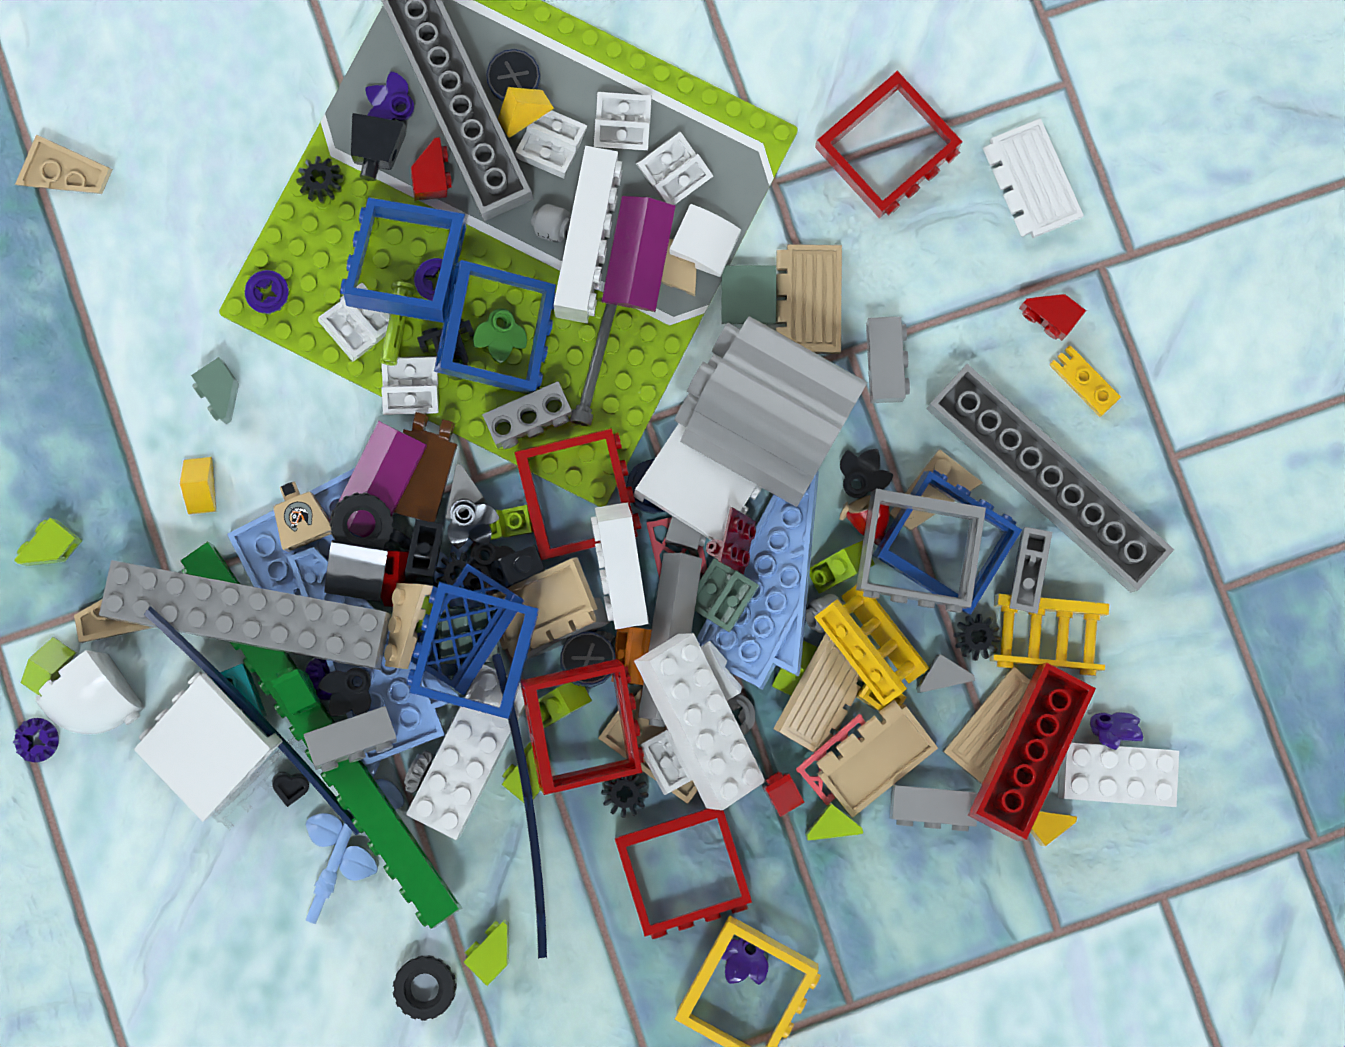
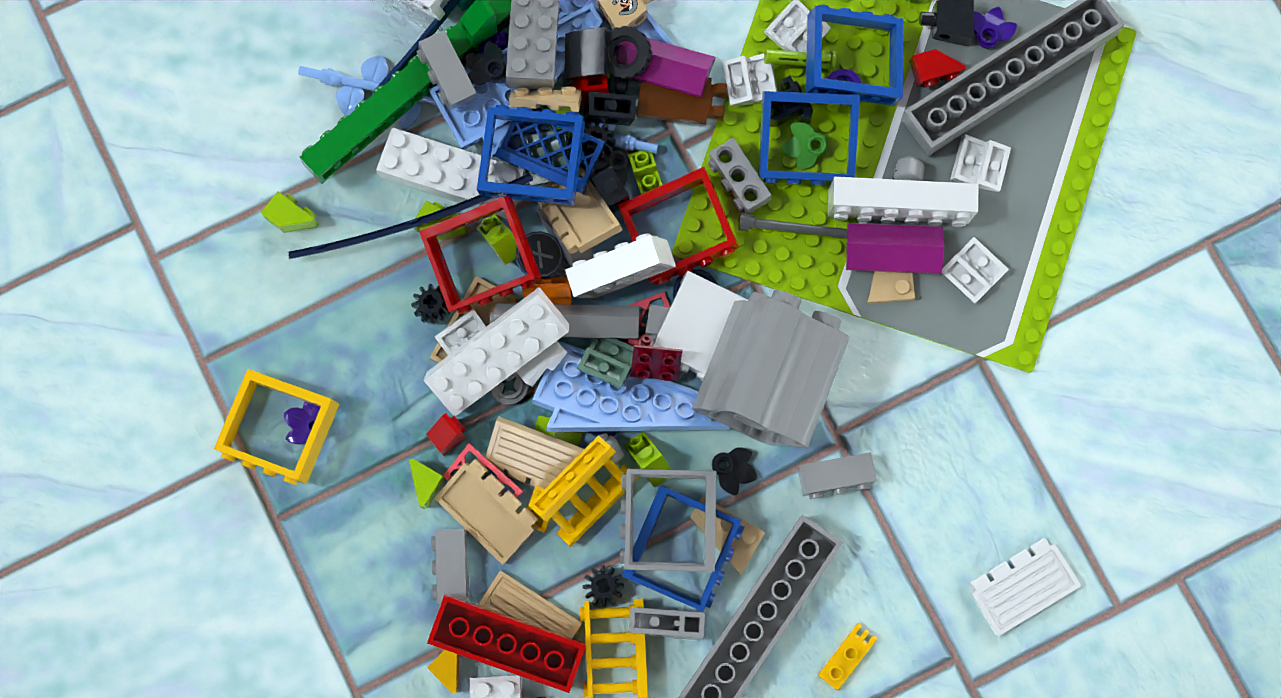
camera: 90 degrees right, 5 degrees down
black tile [272,772,309,807] -> none
black tyre [392,955,457,1021] -> none
light grey gear [404,750,433,793] -> none
light grey slope [445,464,486,521] -> none
black plate [447,499,499,549] -> none
black tile [486,49,541,102] -> none
yellow slope [498,87,554,138] -> none
white slope [594,92,652,151] -> none
red window [615,808,752,939] -> none
white slope [669,204,741,277] -> none
sand green slope [721,265,776,324] -> none
tan hinge [776,244,842,354] -> none
red window [815,70,963,218] -> none
red hat [839,495,890,546] -> none
light grey slope [916,654,975,693] -> none
red slope [1019,294,1087,341] -> none

